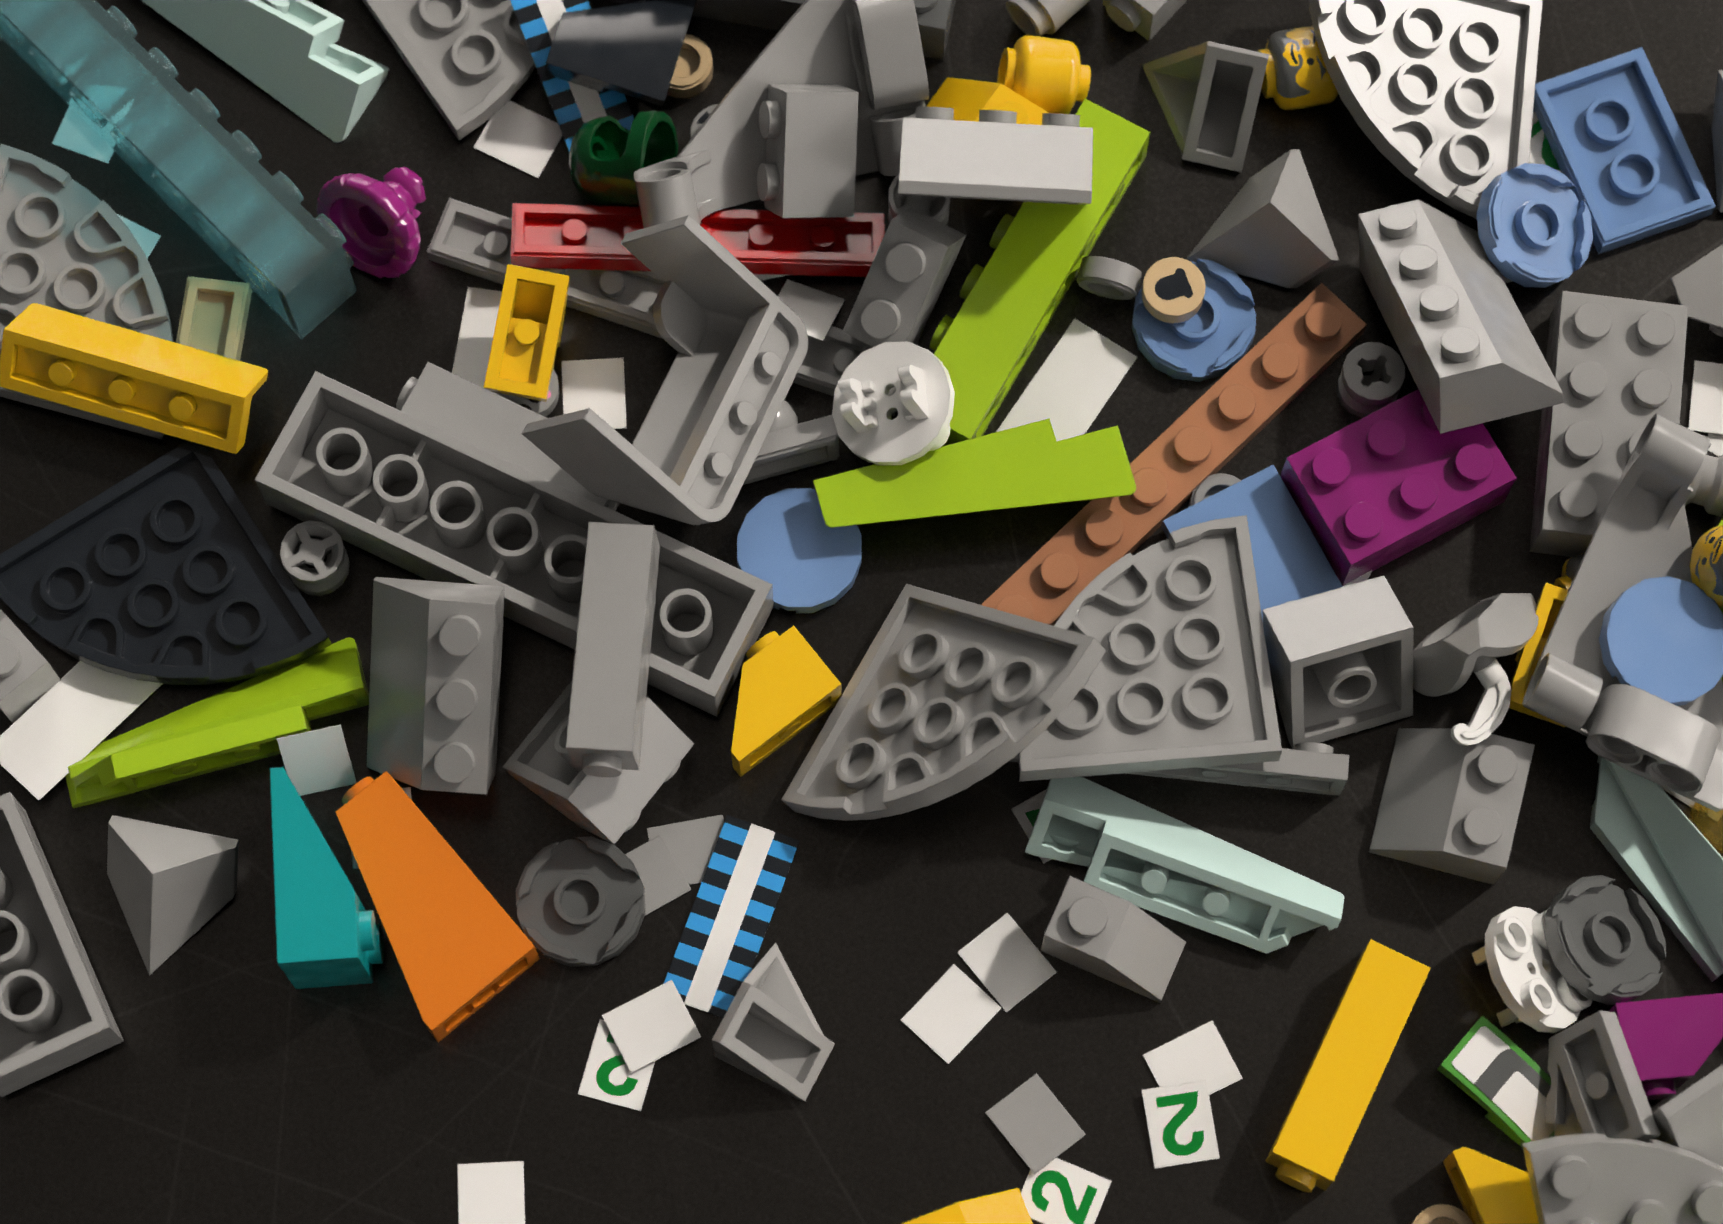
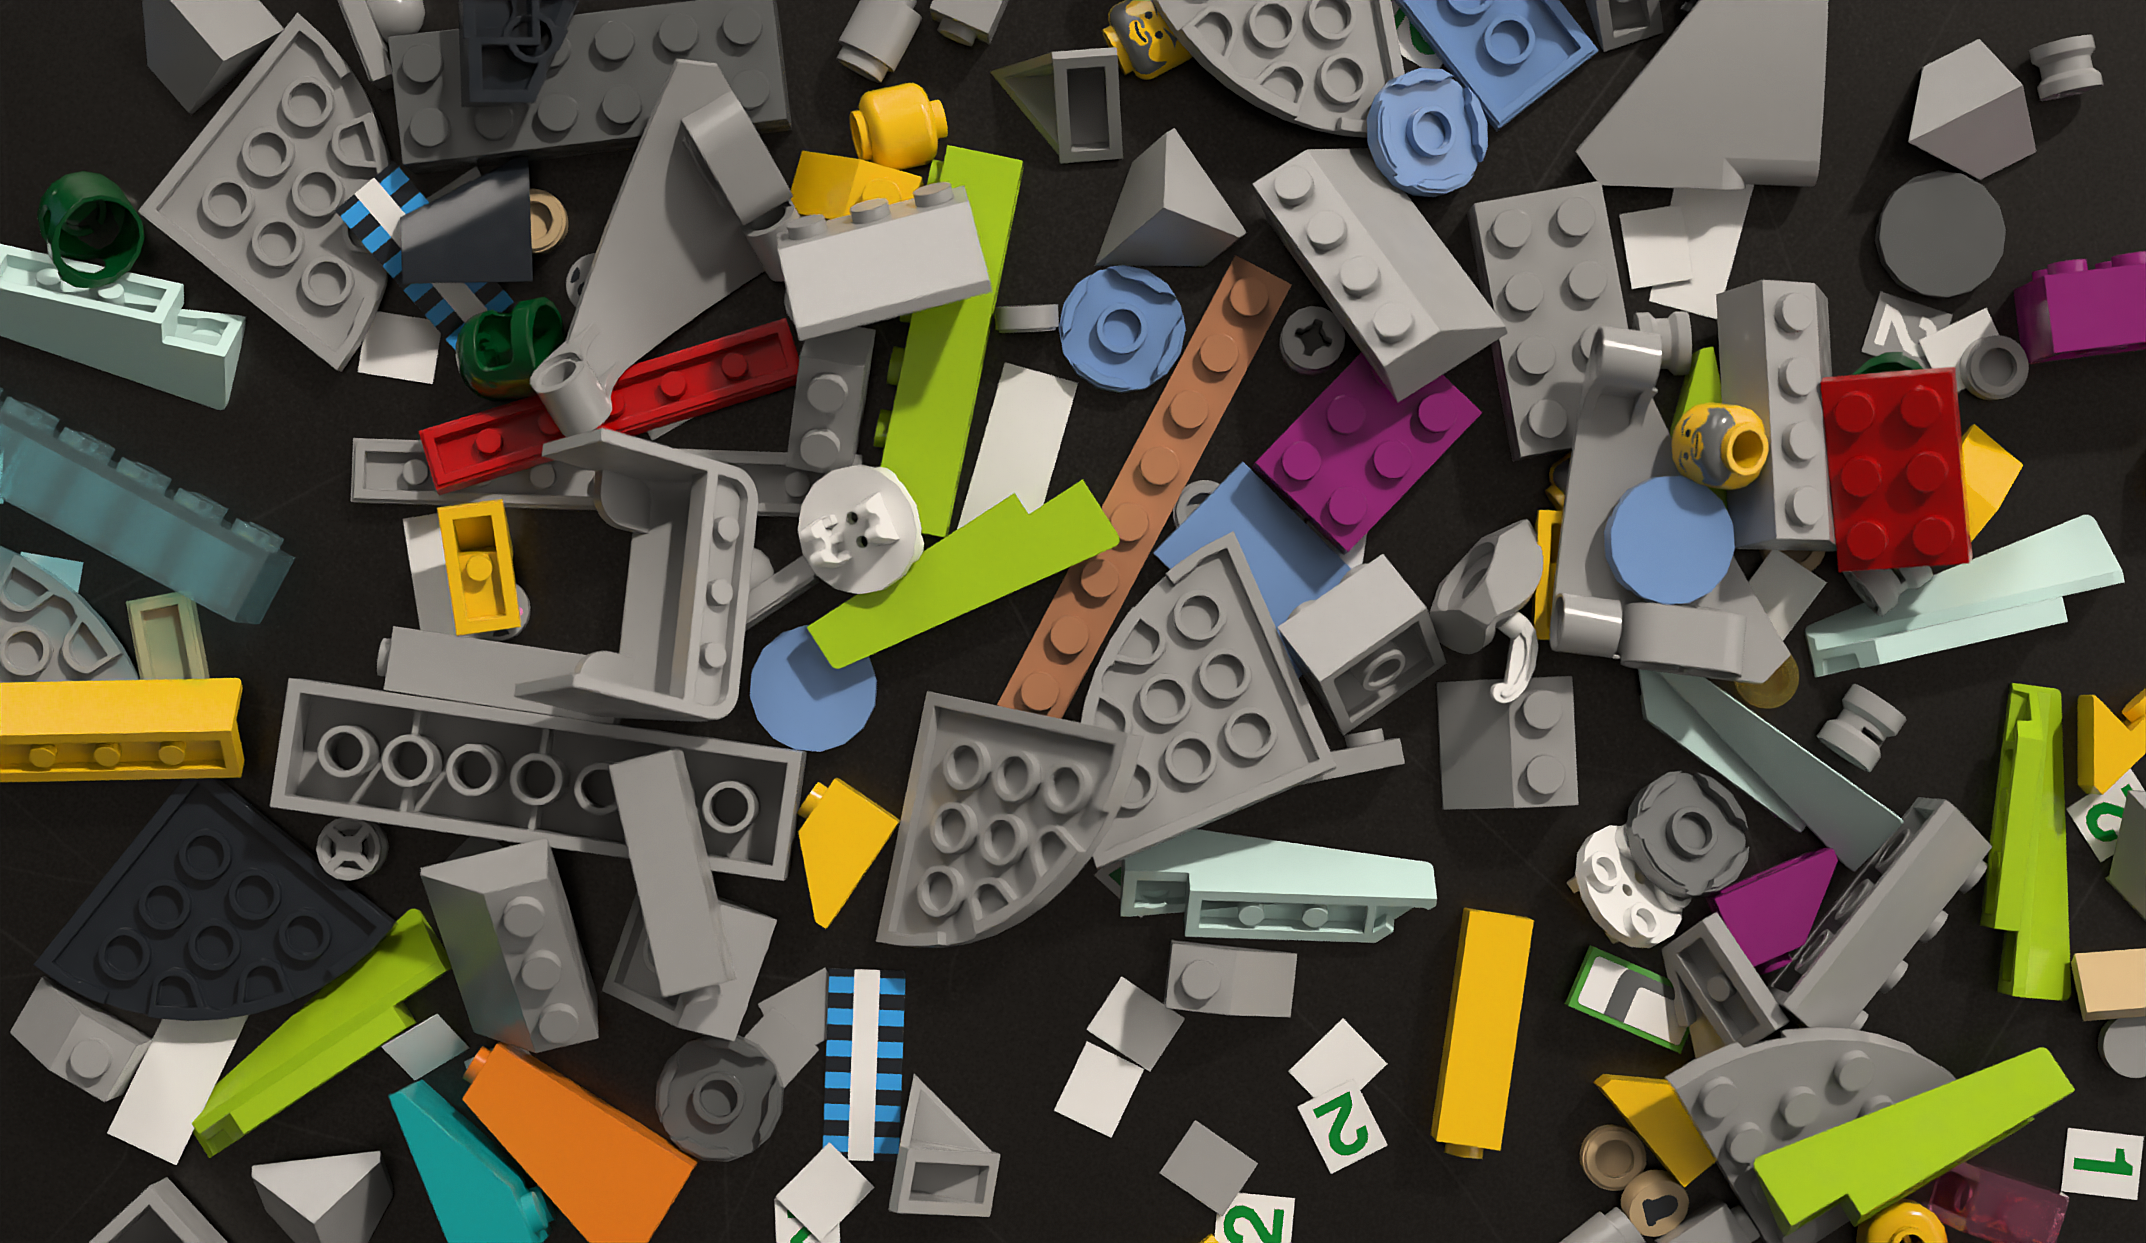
camera: 20 degrees left, 15 degrees up
magenta hair [316,167,426,279] -> none
white sticker [561,358,627,429] -> none
light grey brick [757,84,859,218] -> none
white sticker [778,279,845,341] -> none
tan tile [1141,257,1206,323] -> none

